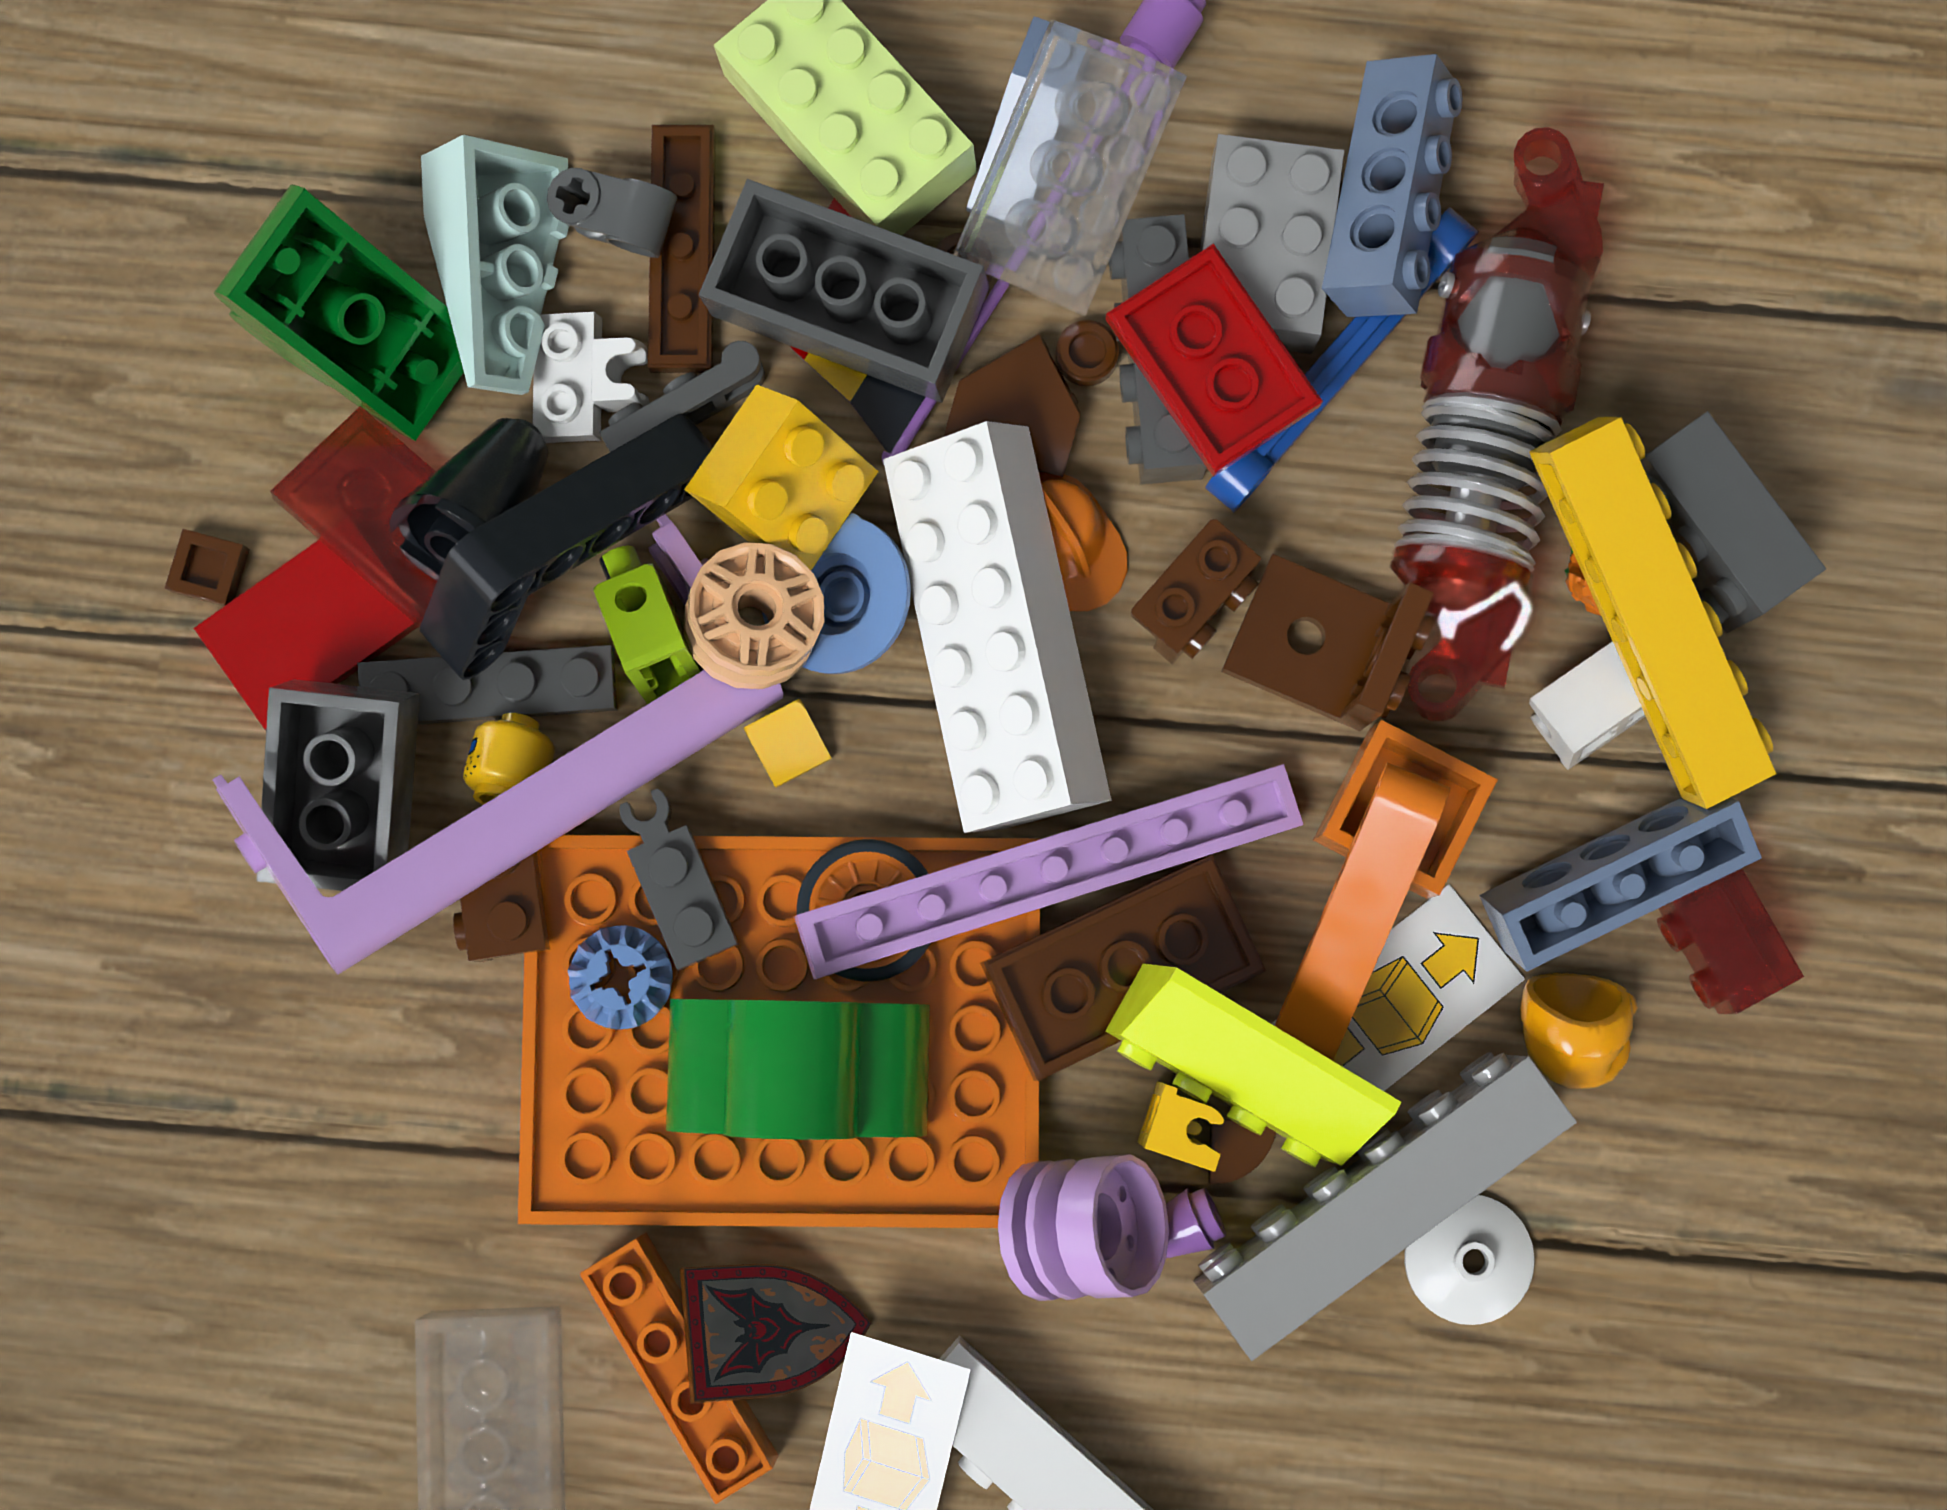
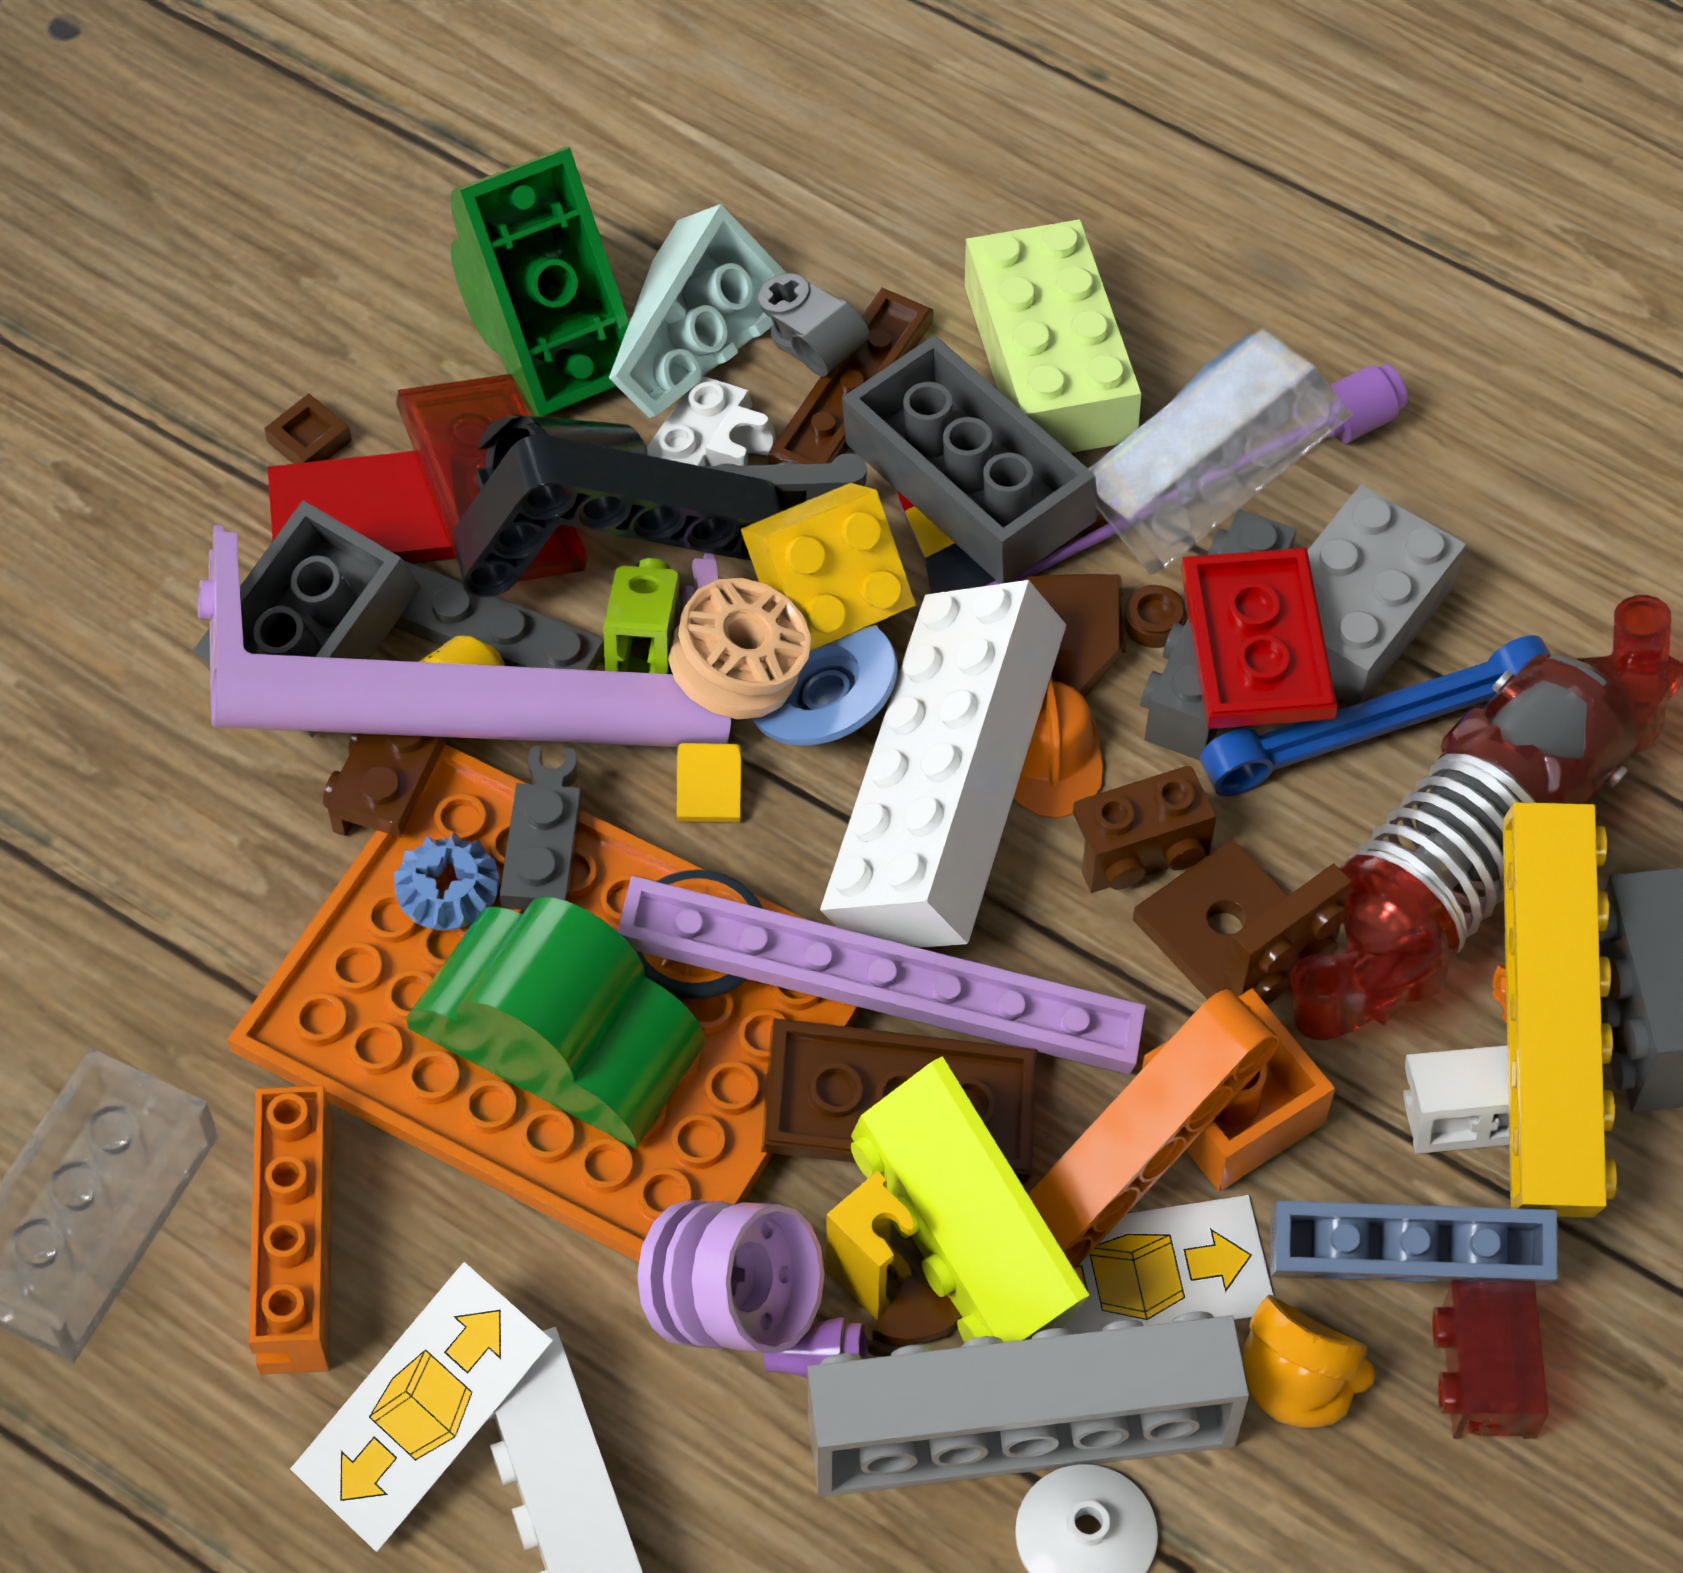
camera: 25 degrees right, 25 degrees down
shield [680,1264,872,1404] -> none
sand blue brick [1322,54,1462,317] -> none

